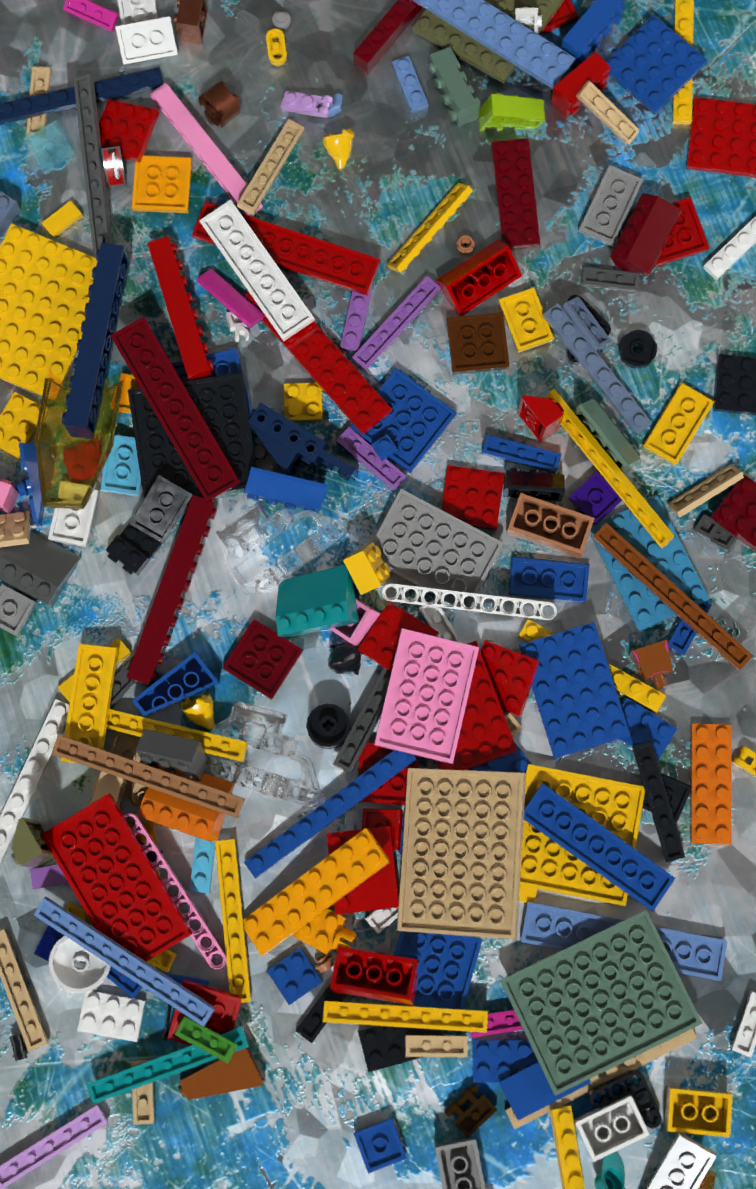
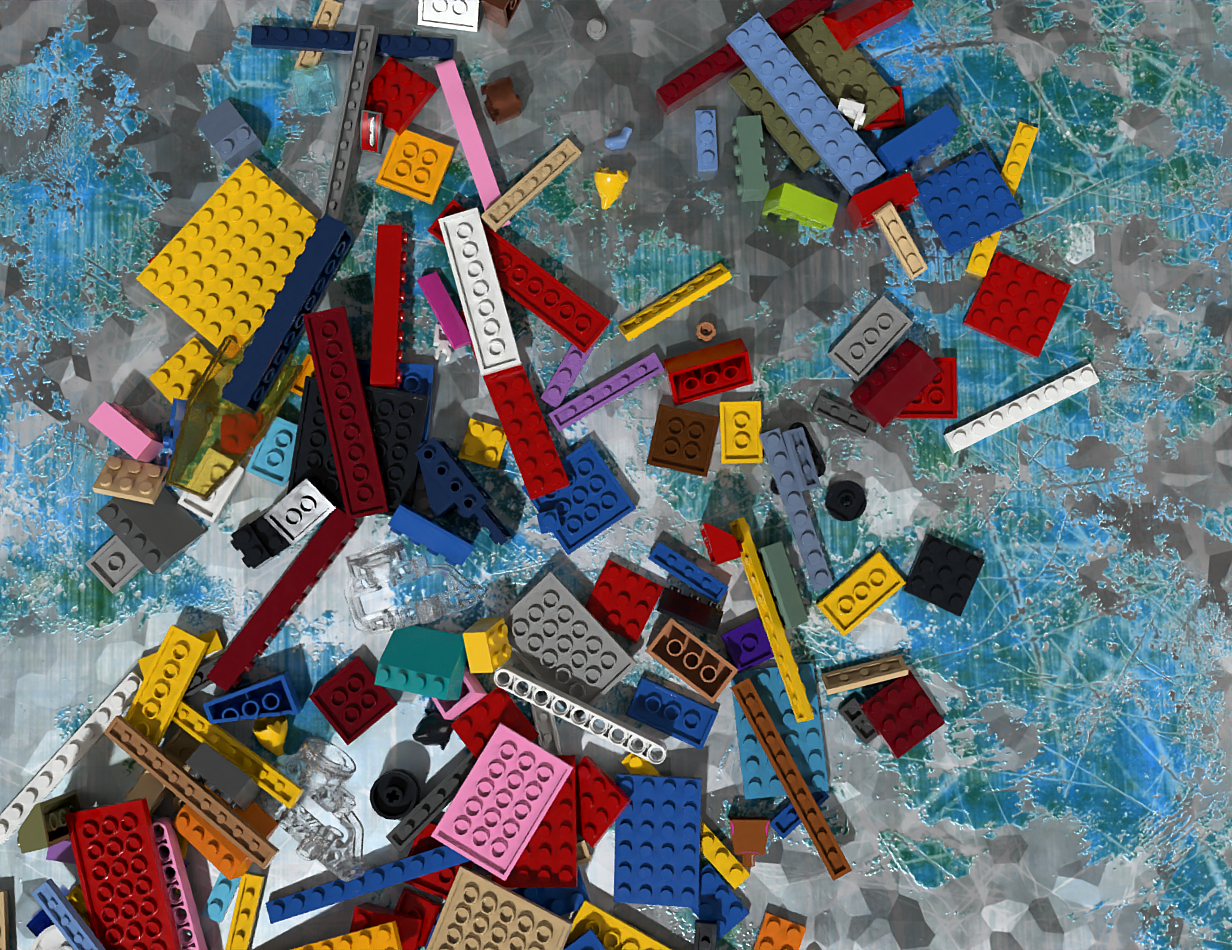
camera: 15 degrees right, 5 degrees up
yellow tile [41,200,83,239] -> none
yellow plate [266,29,287,66] -> none
lavender plate [280,91,333,118] -> none
medium lavender plate [336,427,406,492] -> none
dark red plate [491,138,540,249] -> none

